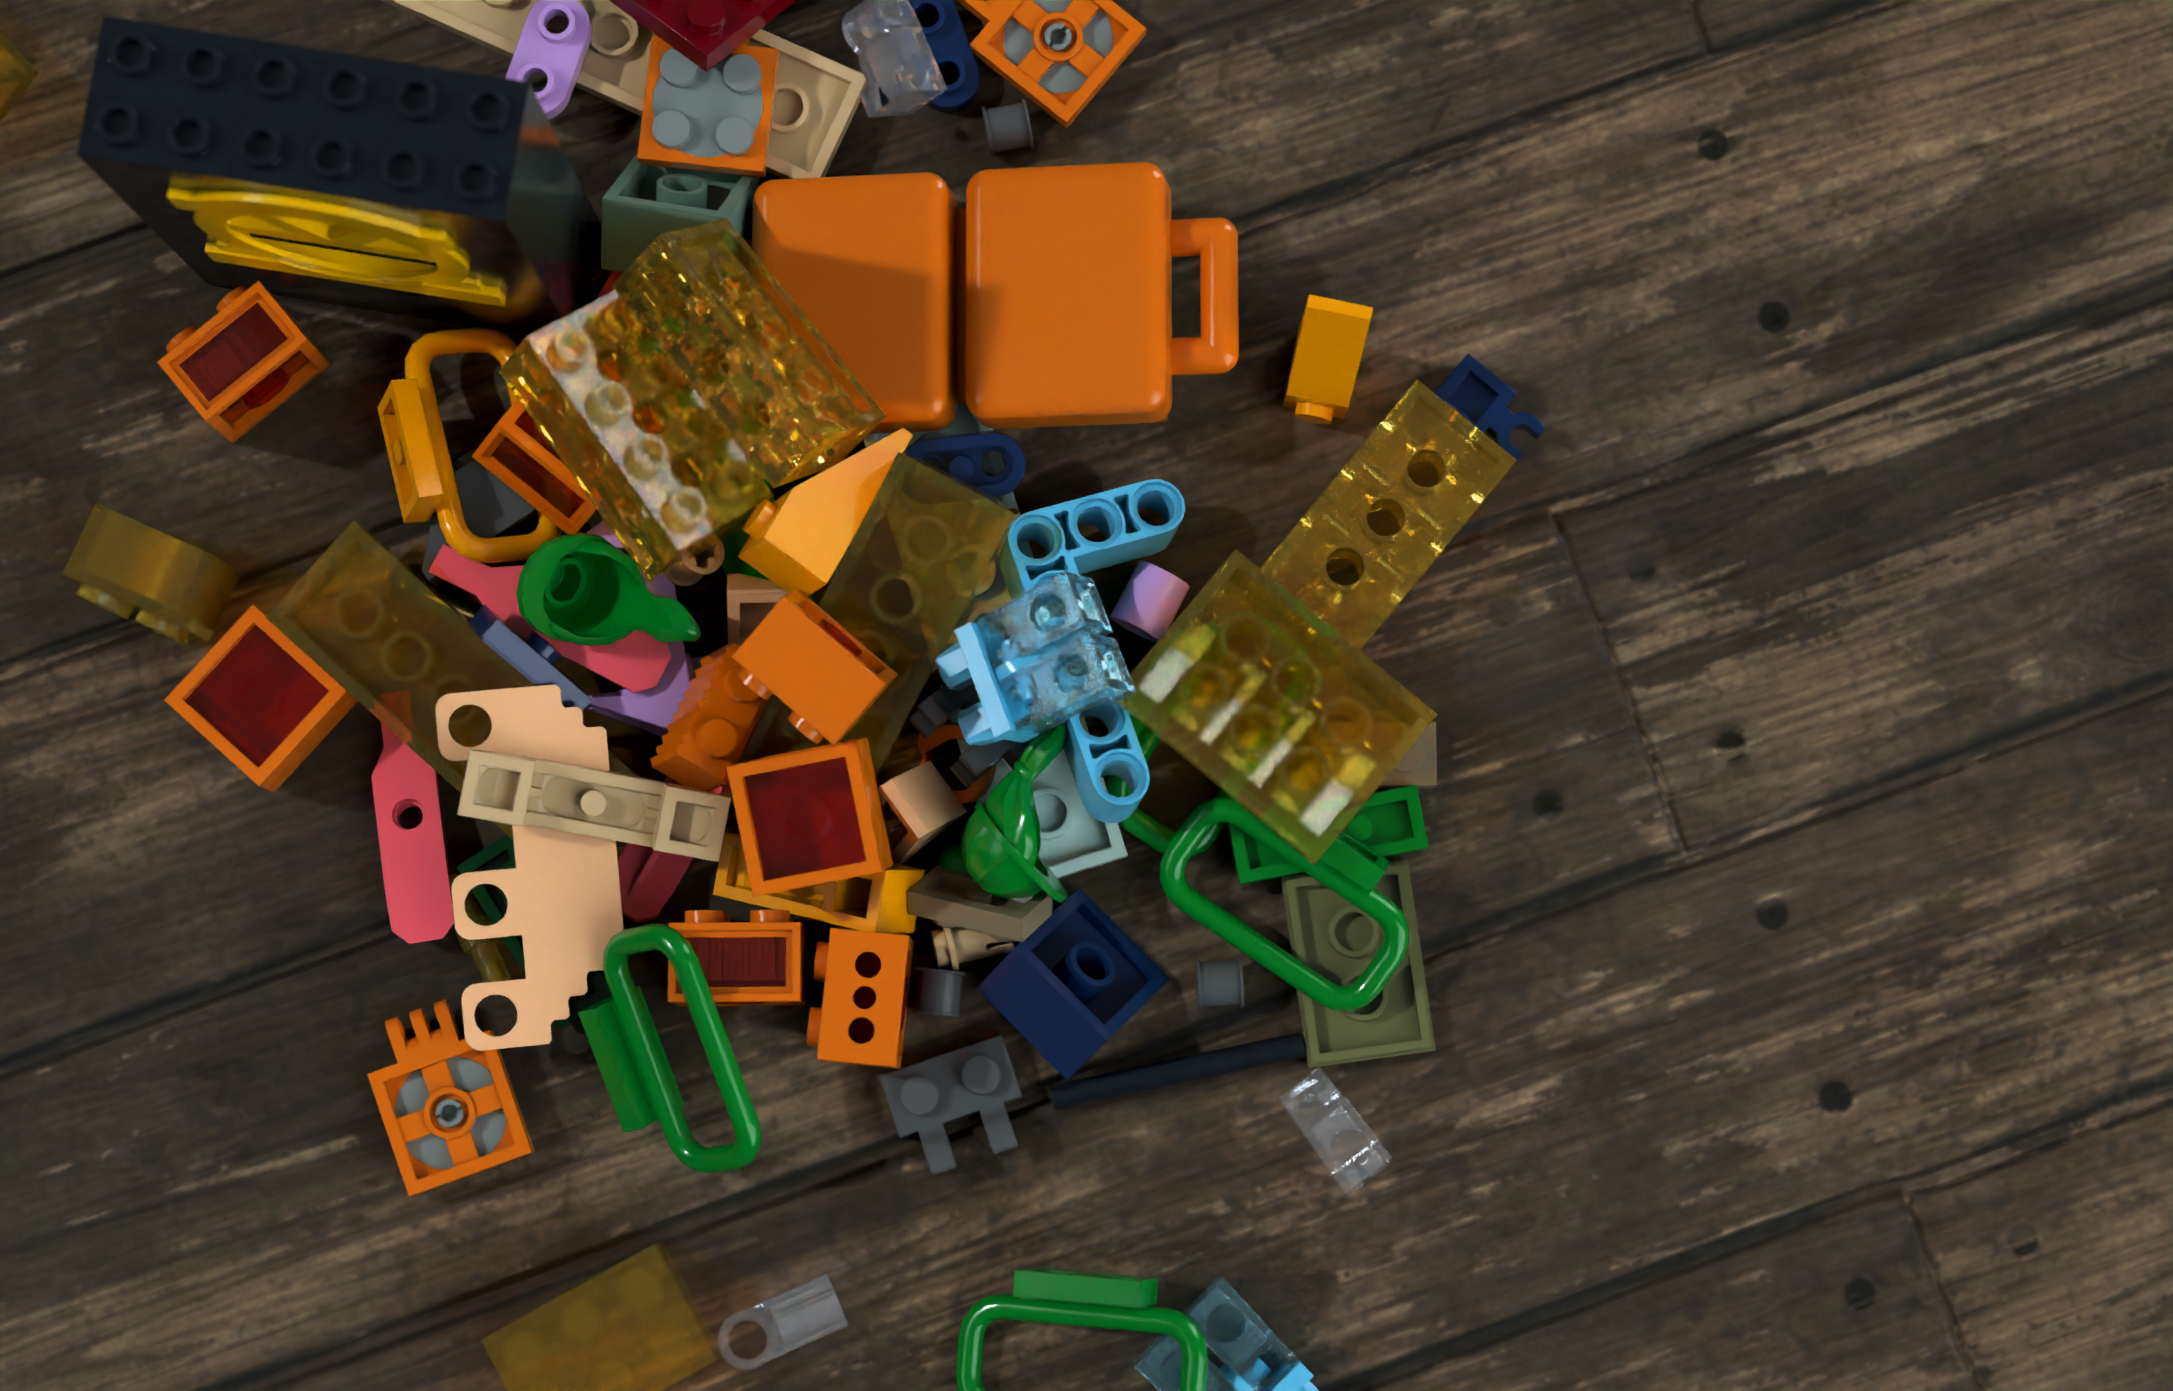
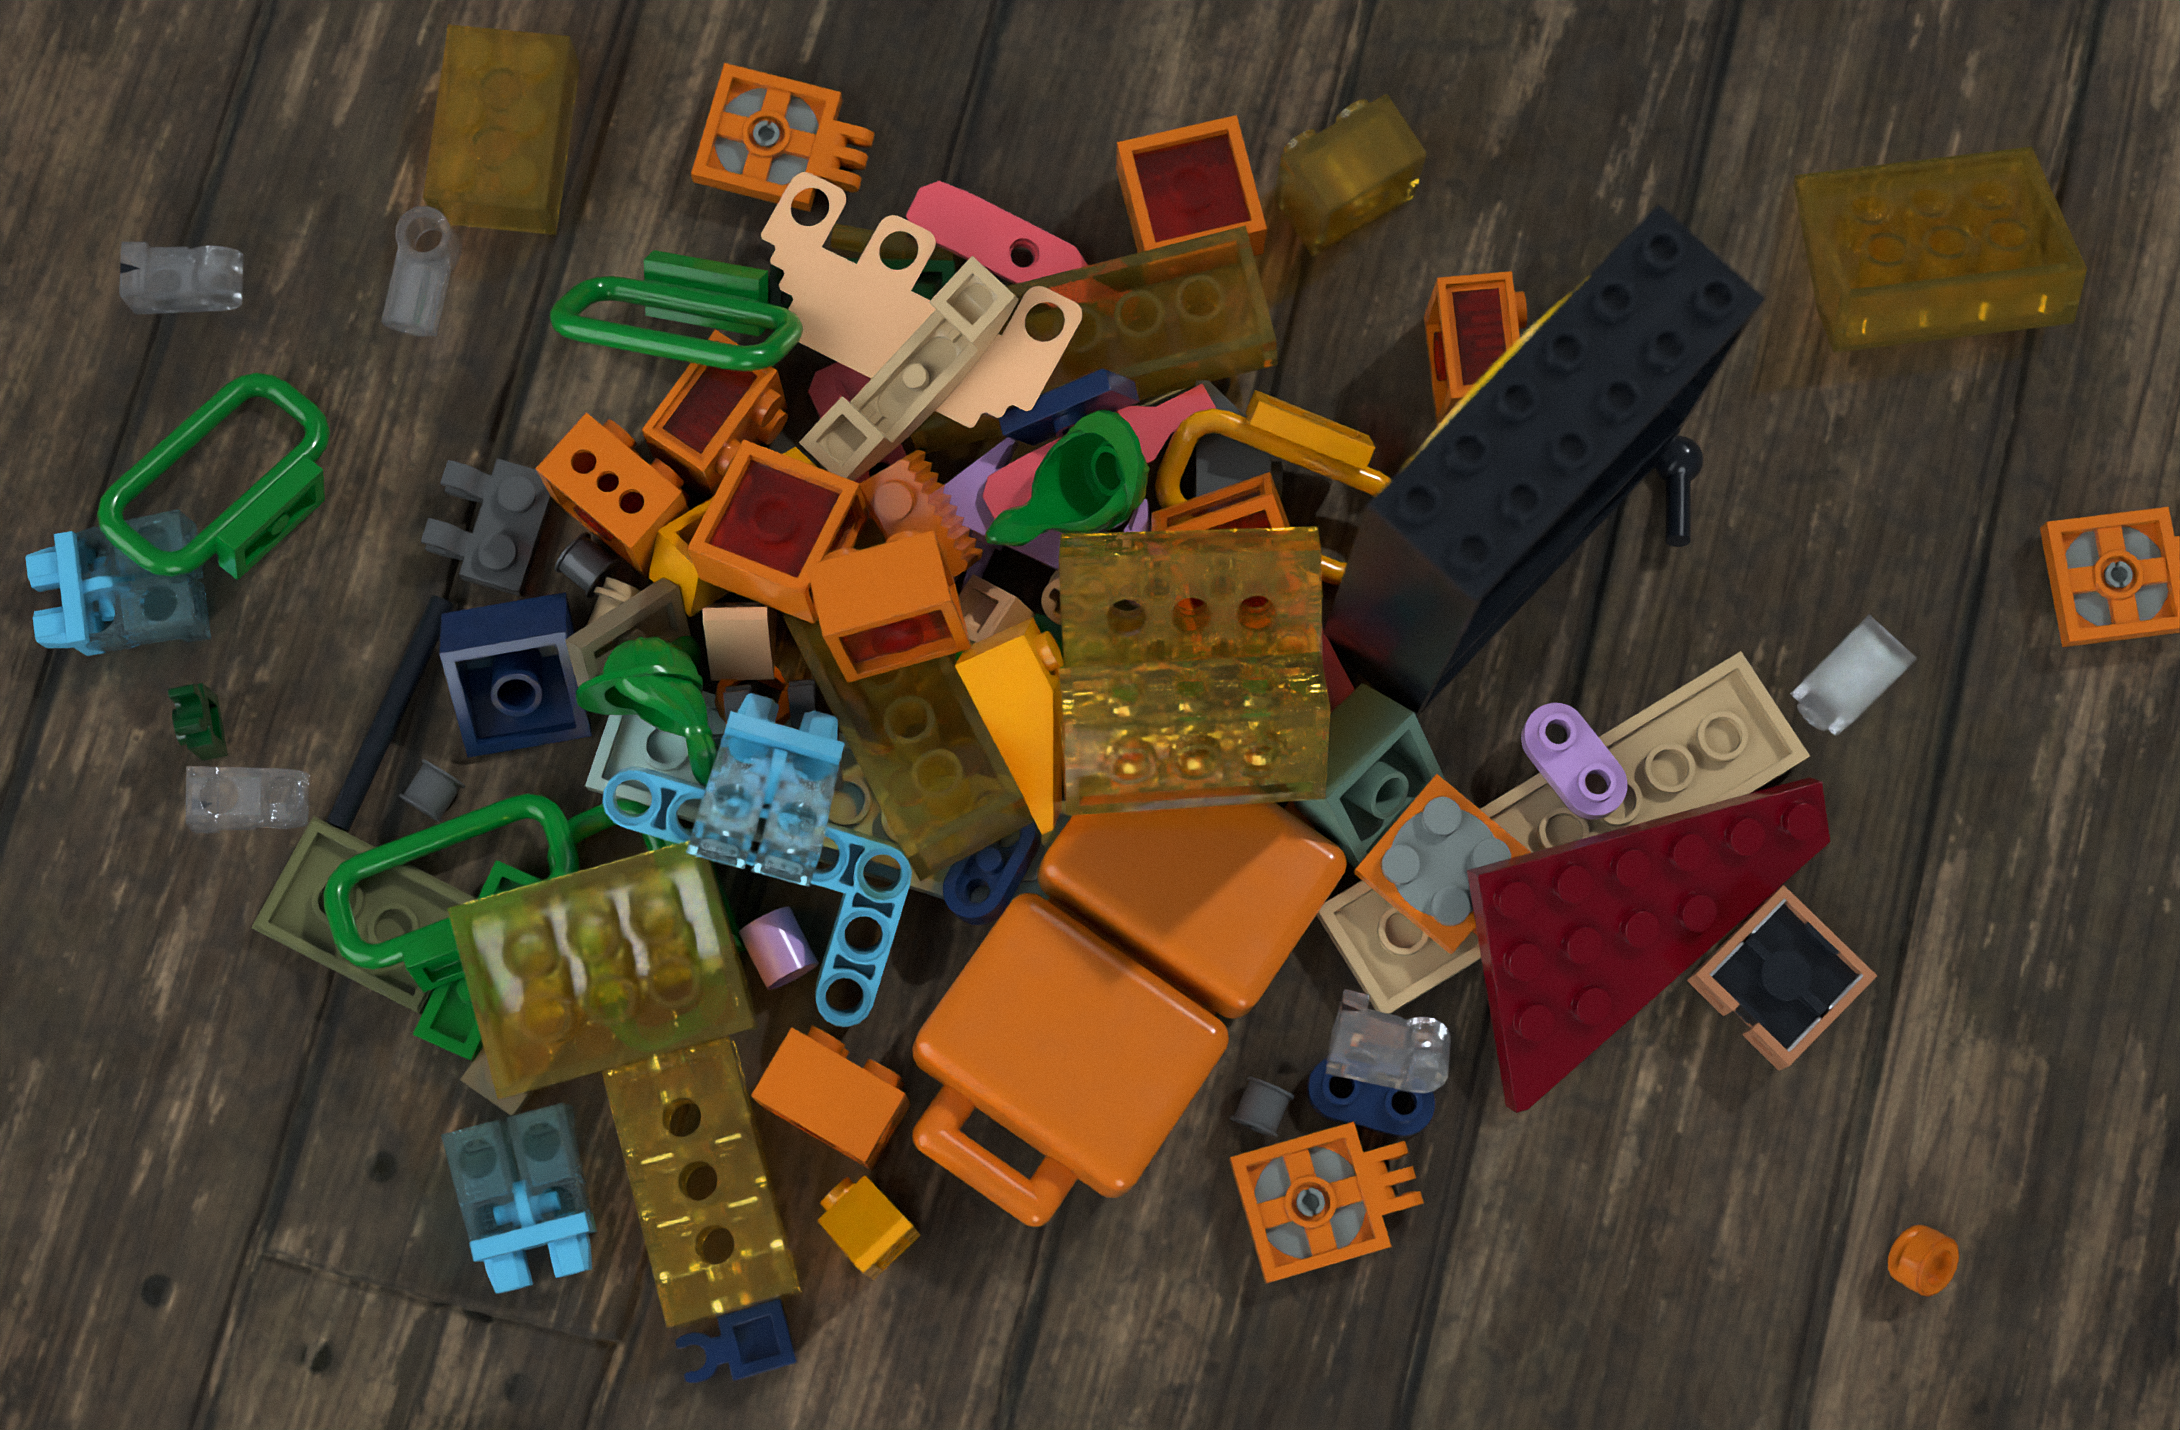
camera: 125 degrees right, 5 degrees down
none -> dark green plate [168,683,228,761]
none -> clear light blue hips [441,1103,597,1294]
none -> orange piece [751,1026,911,1171]

